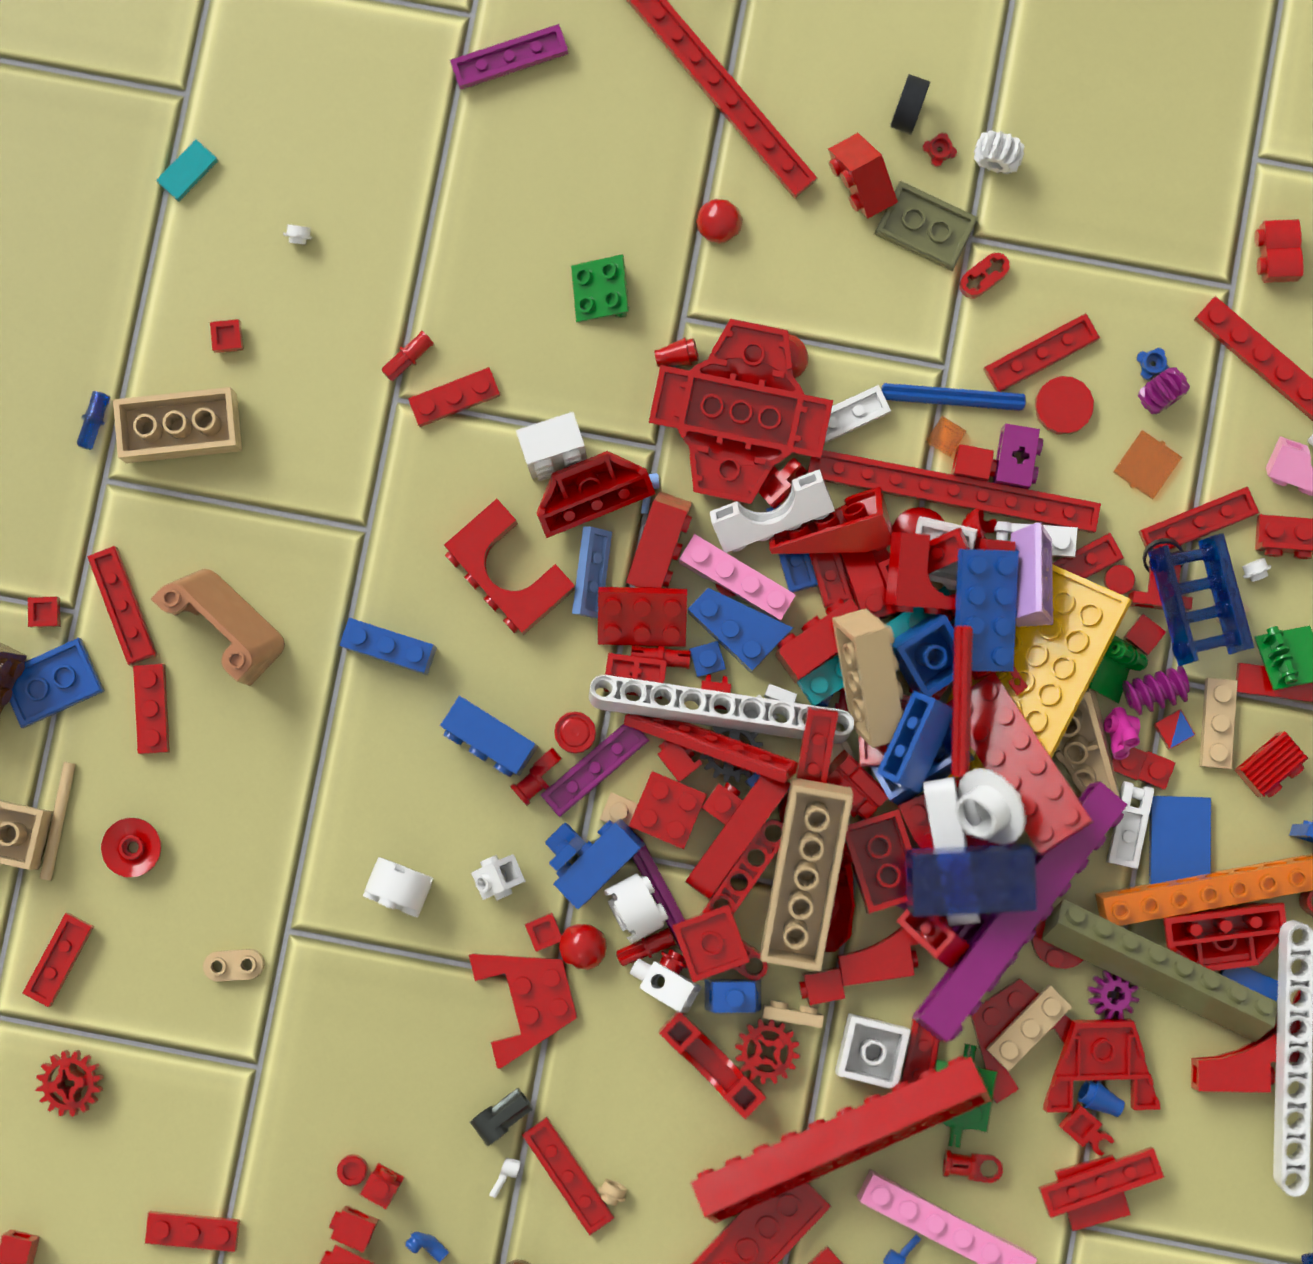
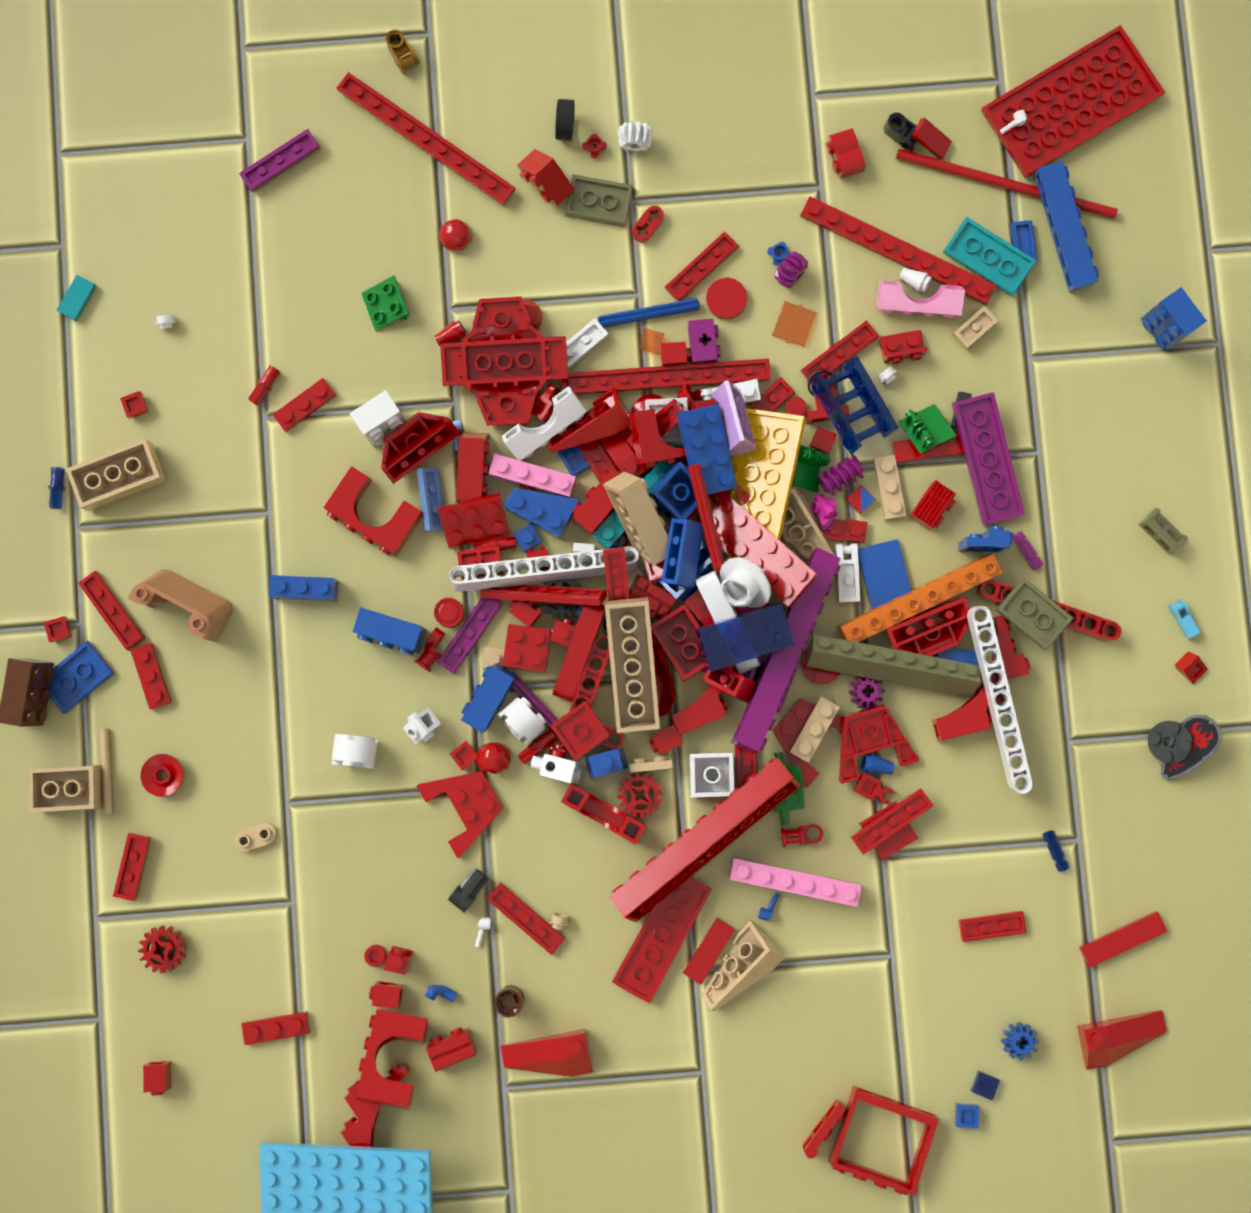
camera: 15 degrees left, 0 degrees up
blue bracket [545,823,586,871] -> none

